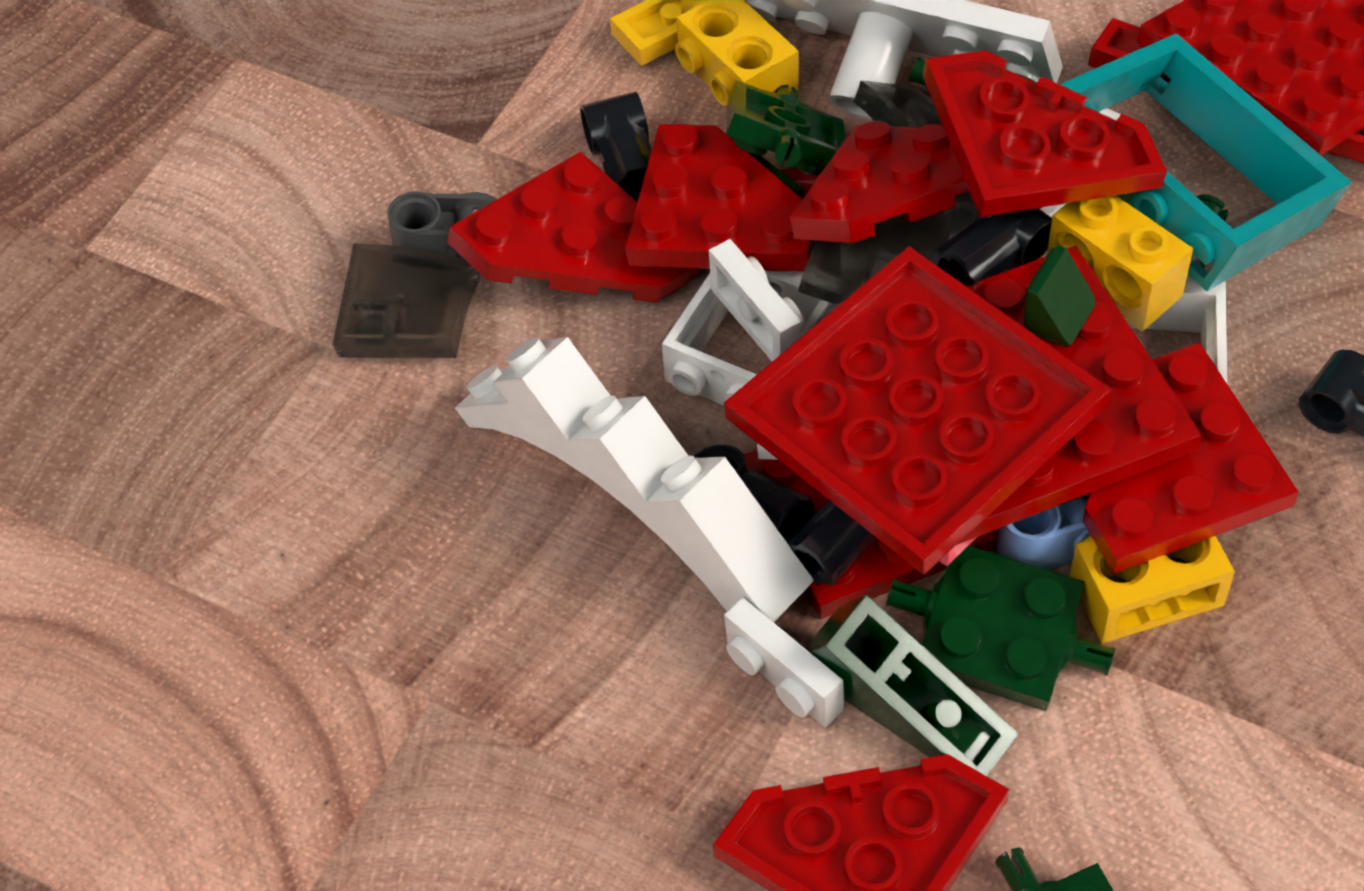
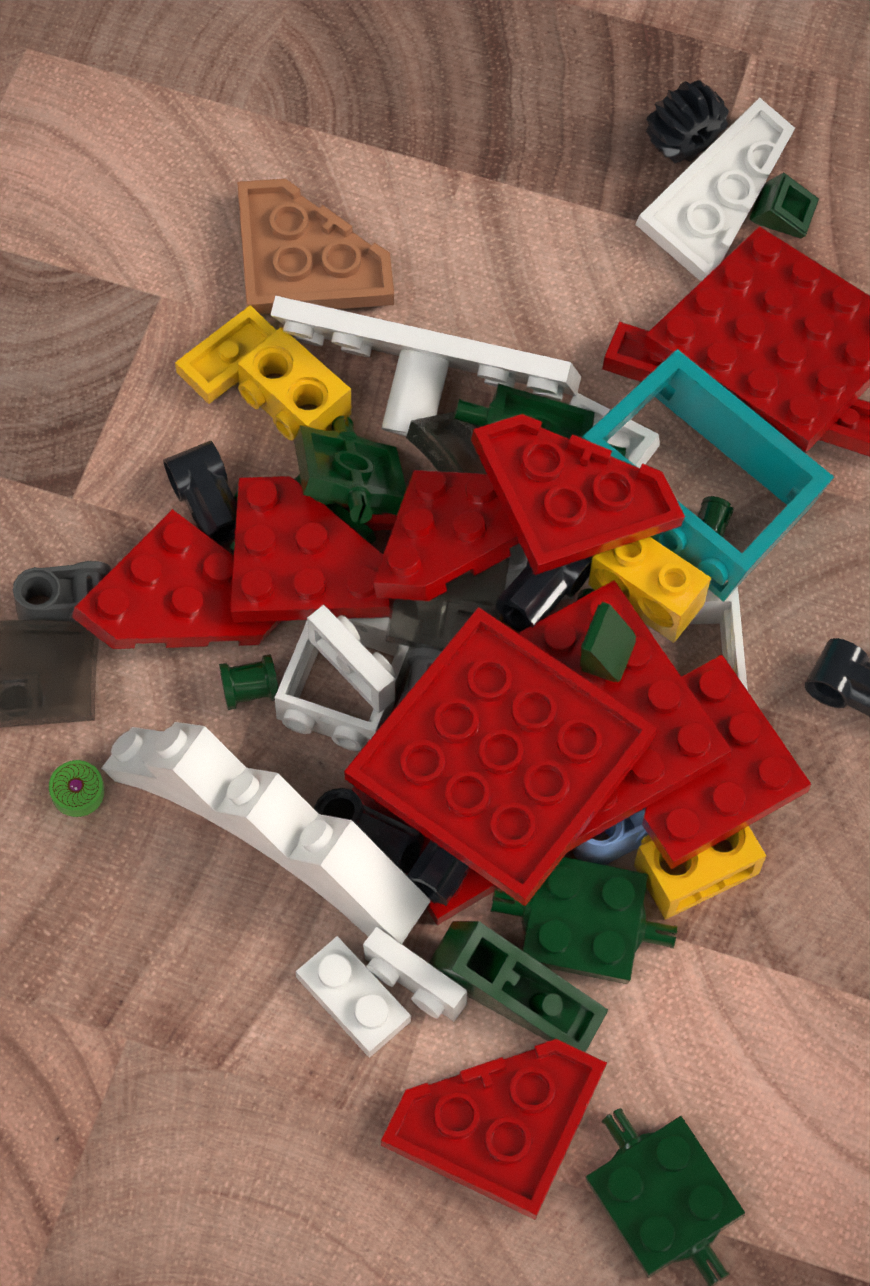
camera: 15 degrees left, 10 degrees up
none -> bright green tile [49,760,105,817]
none -> dark green bush [219,654,278,710]
none -> white plate [296,936,411,1058]

